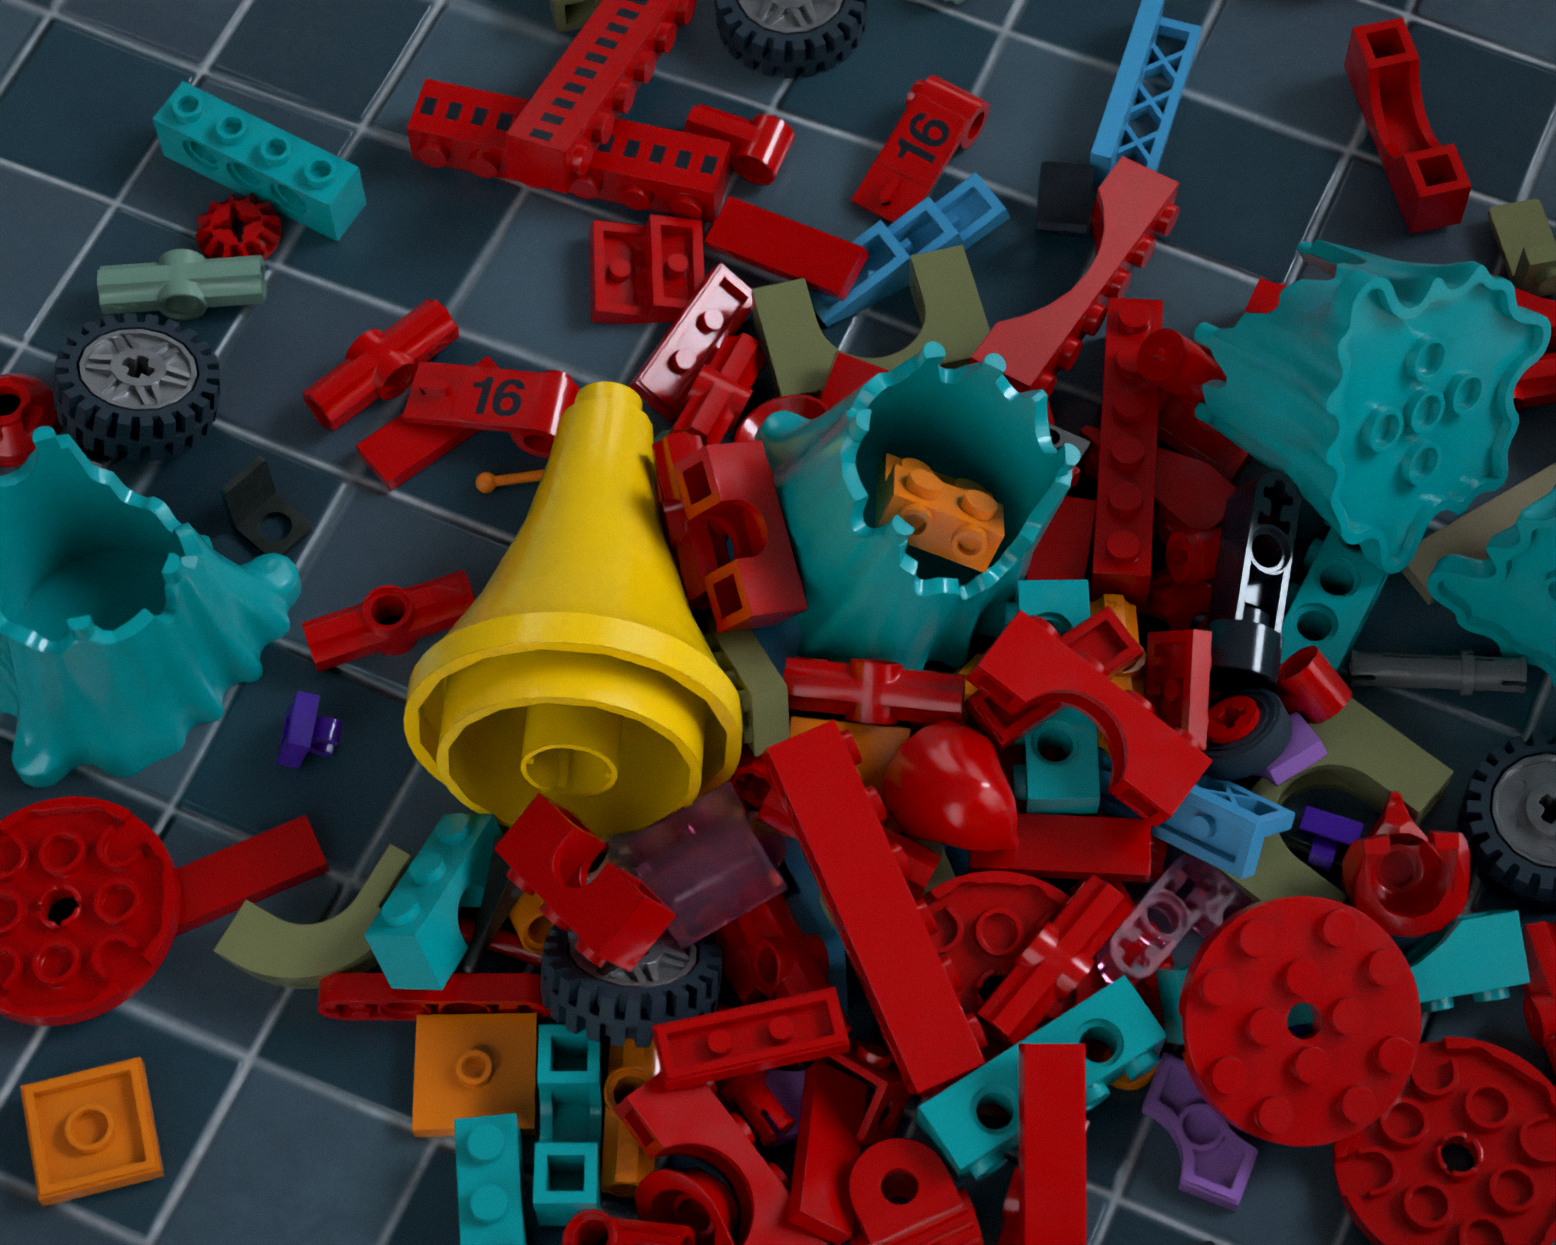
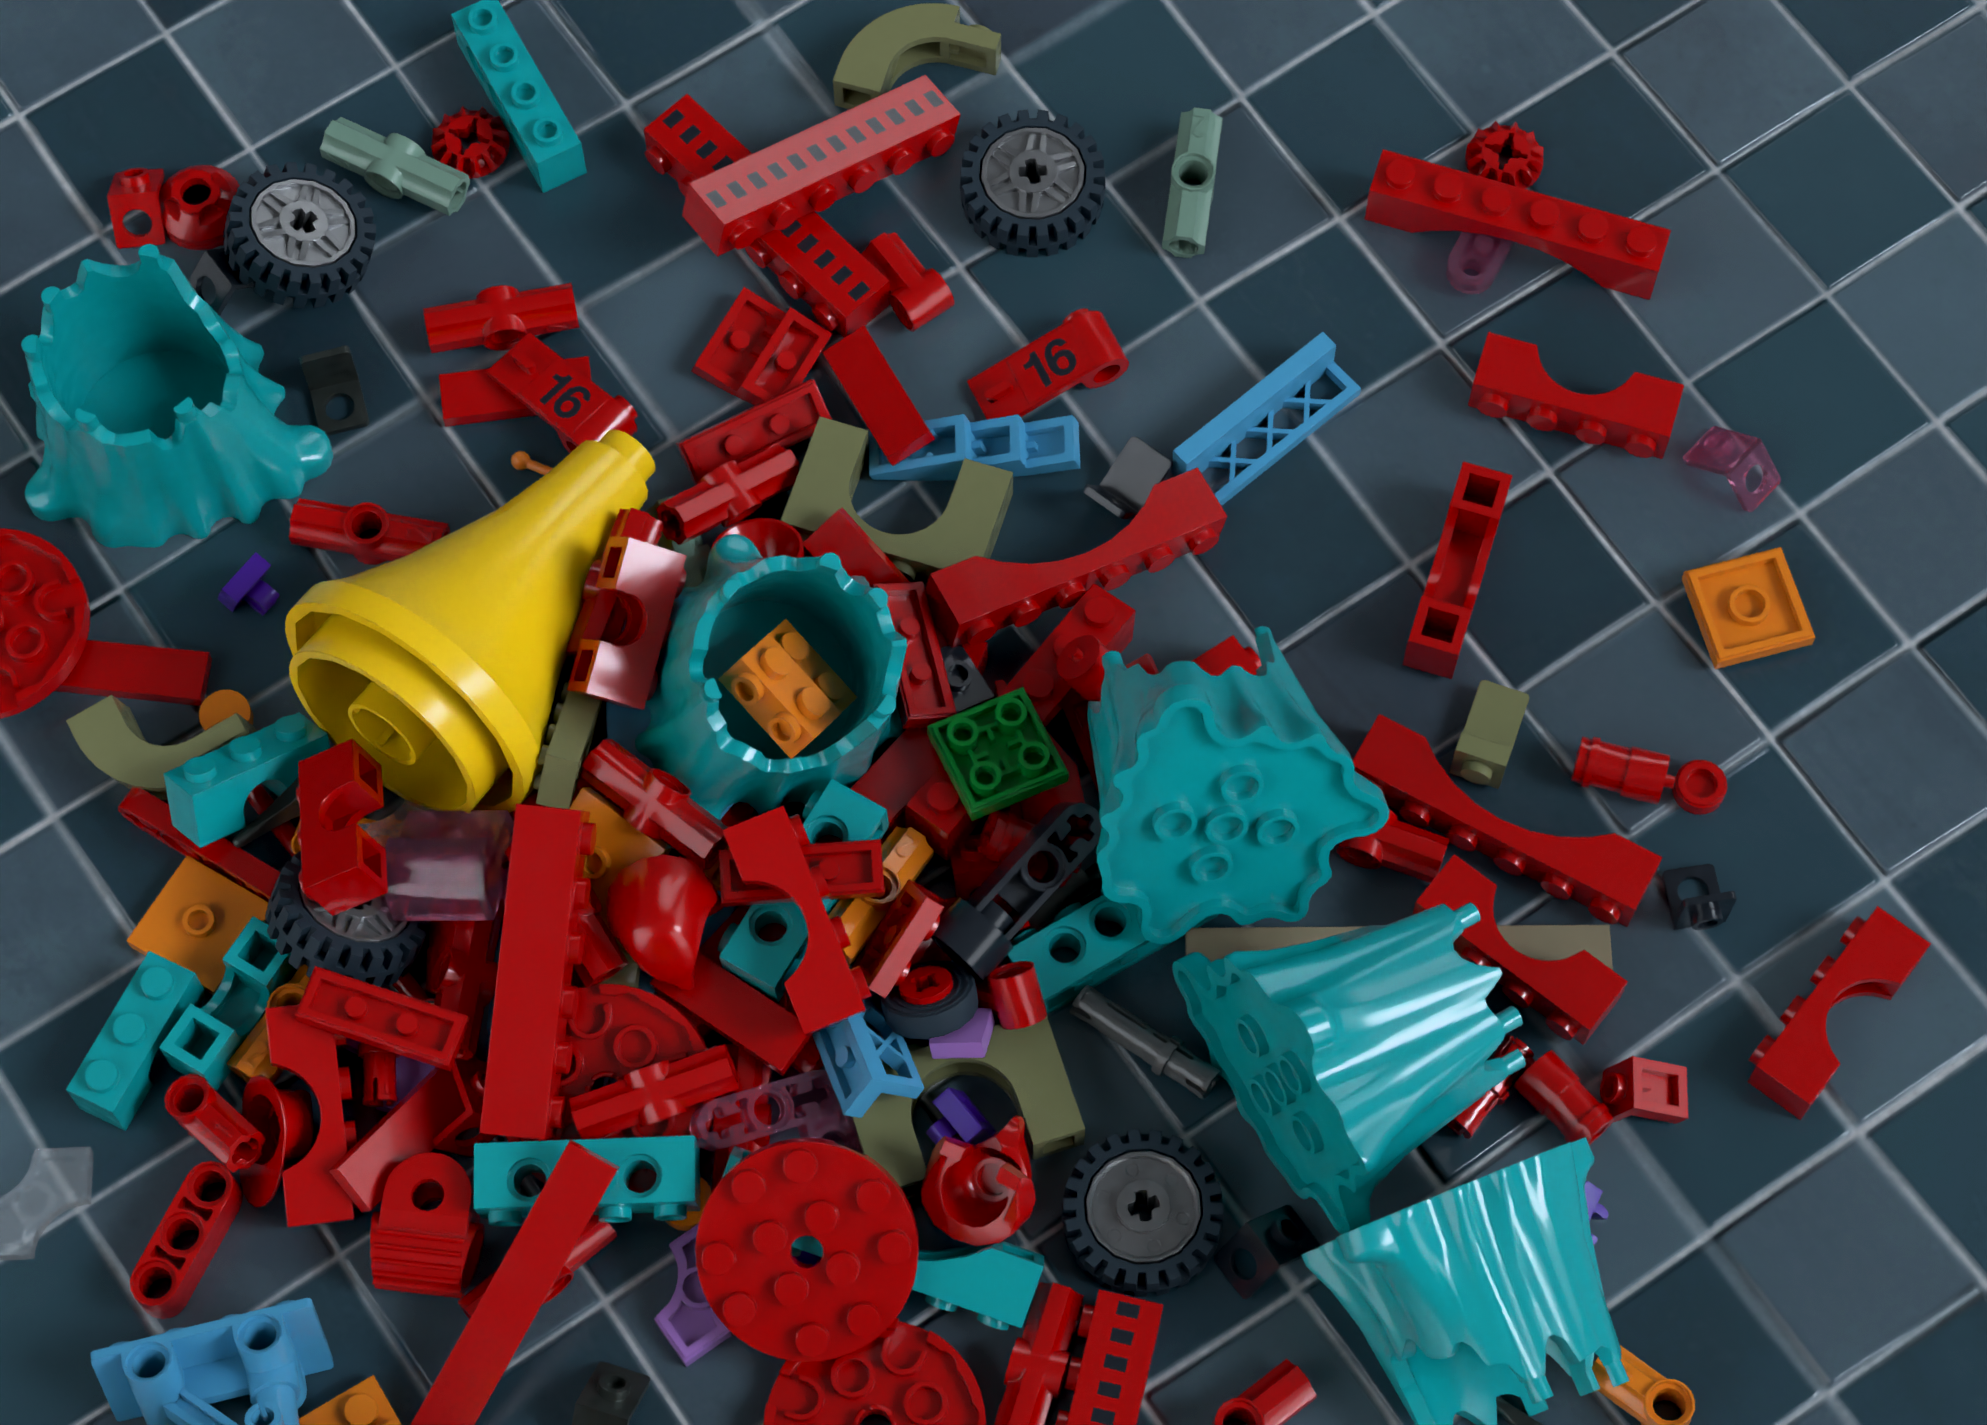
camera: 30 degrees right, 5 degrees up
none -> orange tile [199,690,254,731]
none -> green tile [927,687,1069,821]

